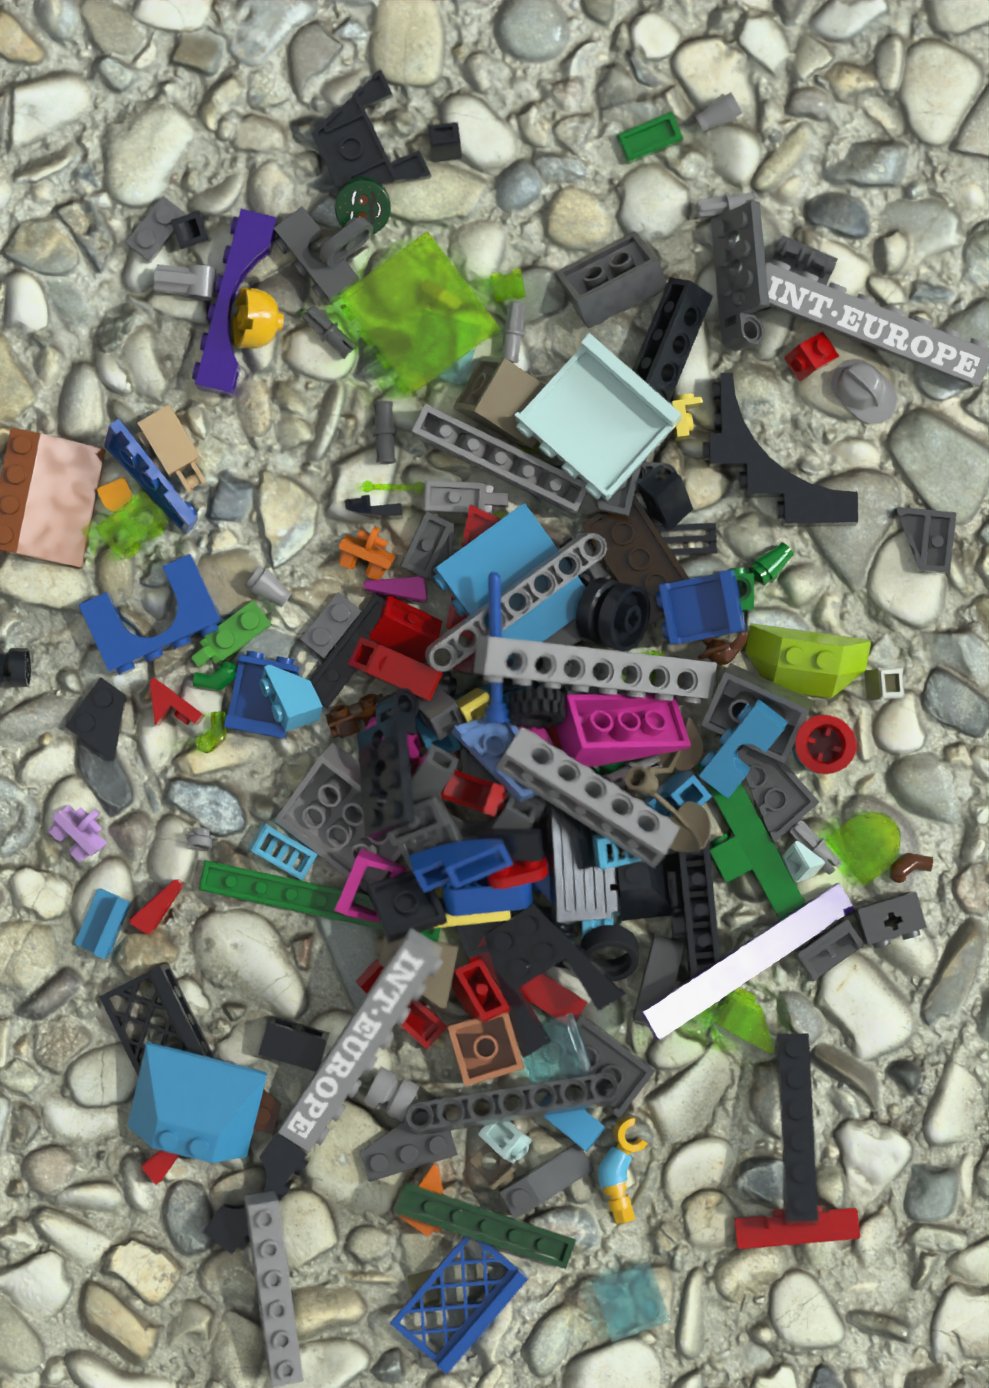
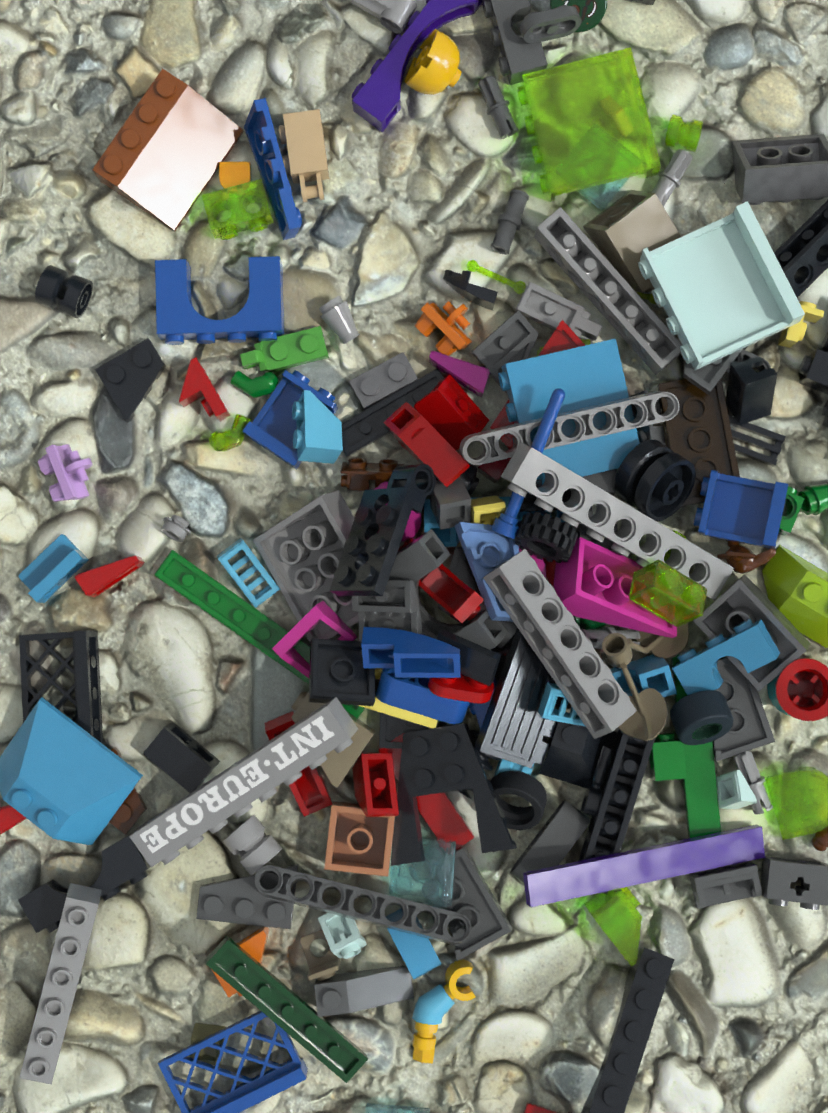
camera: 30 degrees right, 0 degrees up
none -> clear neon green brick [629,559,707,628]
none -> black wheel [670,690,734,745]

